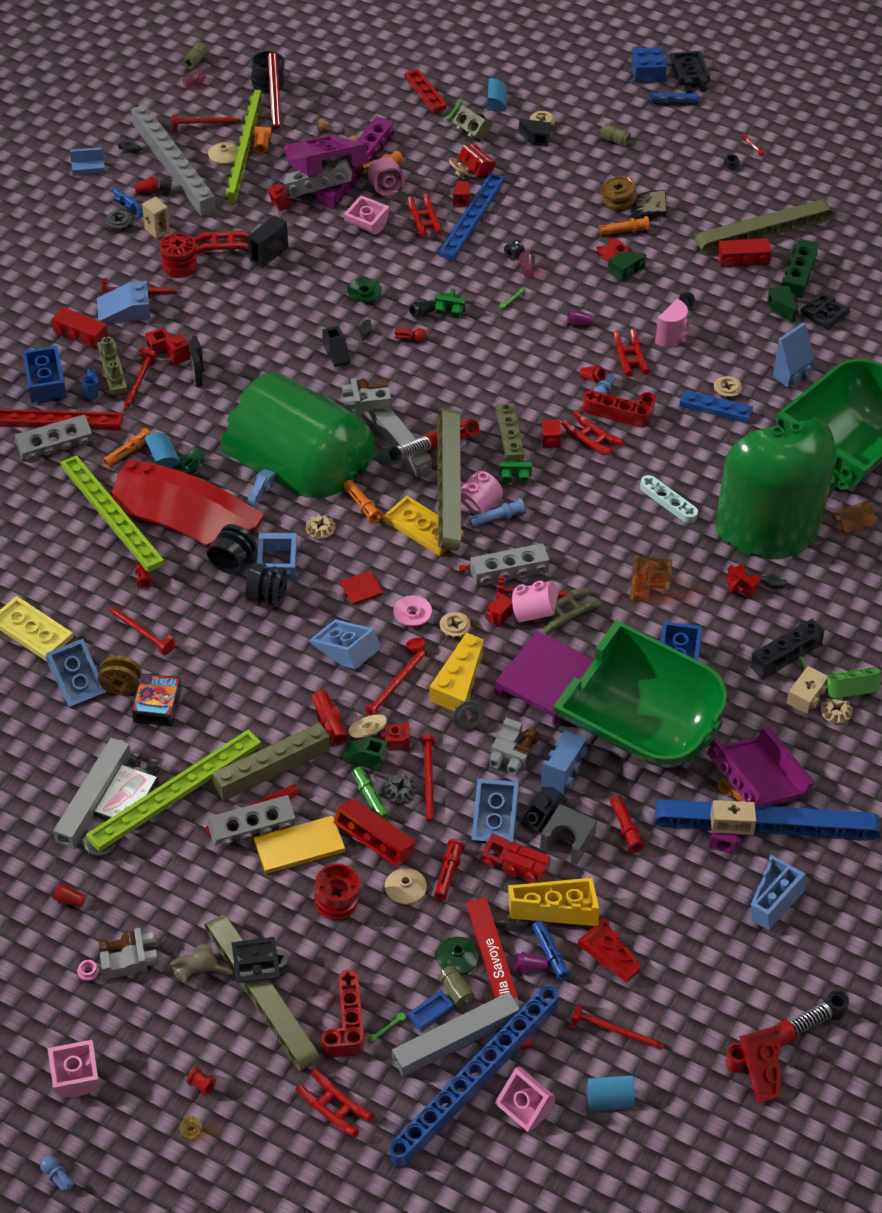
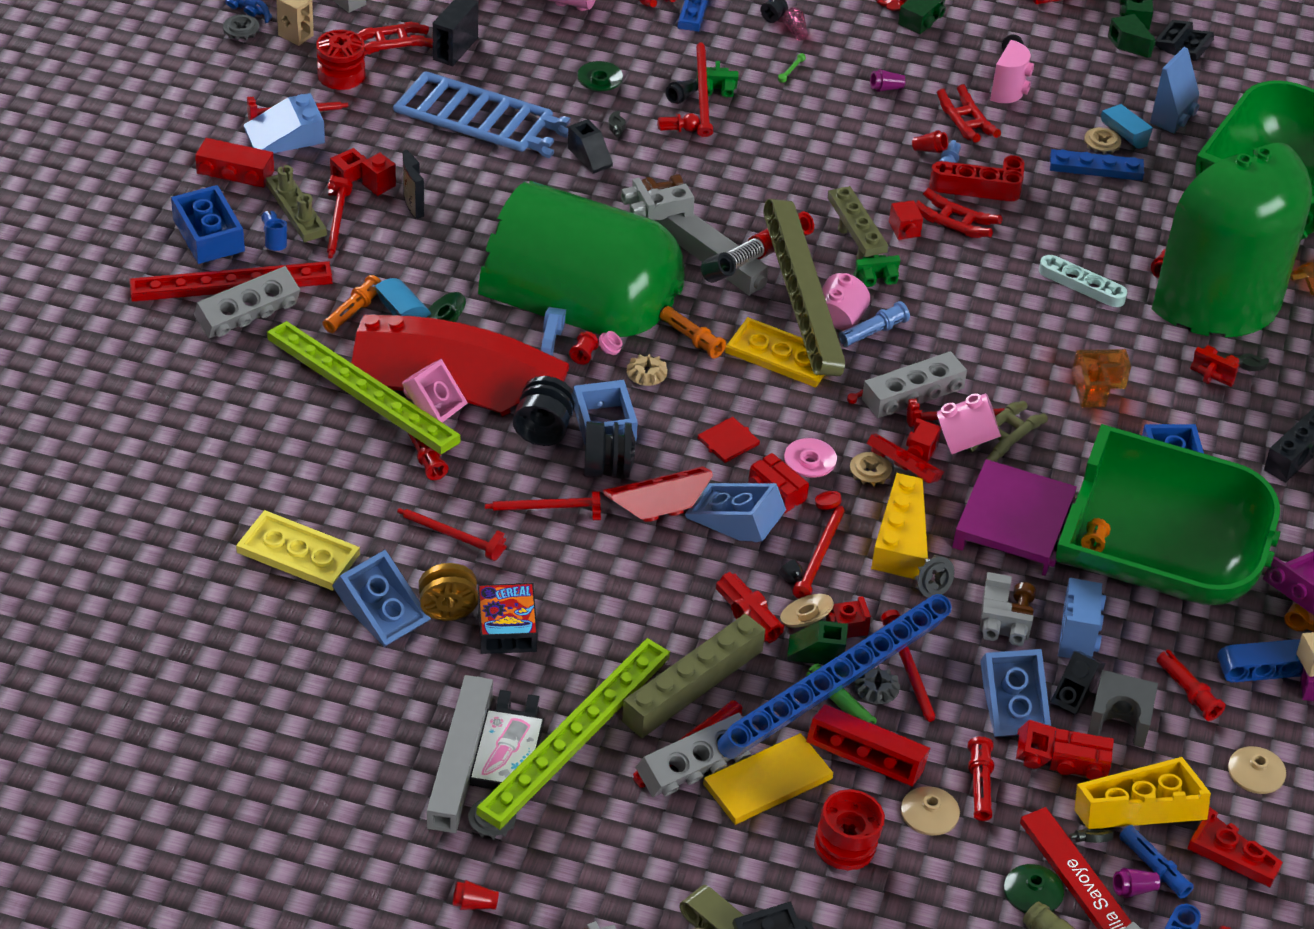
camera: 15 degrees left, 5 degrees down
none -> medium blue bar [393,71,570,159]
none -> bright pink brick [402,359,468,423]
none -> red piece [485,491,601,520]
none -> red bush [569,331,599,365]
none -> bright pink plate [599,331,623,355]
none -> wedge [603,466,713,522]
none -> red bar [696,42,714,137]
none -> blue beam [717,594,952,759]
none -> red brick [748,453,809,513]
none -> black hinge [779,559,803,583]
none -> red wing [867,434,944,483]
none -> orange bush [1081,518,1111,552]
none -> dark azure brick [1101,104,1153,149]
none -> tan dish [1228,746,1286,794]

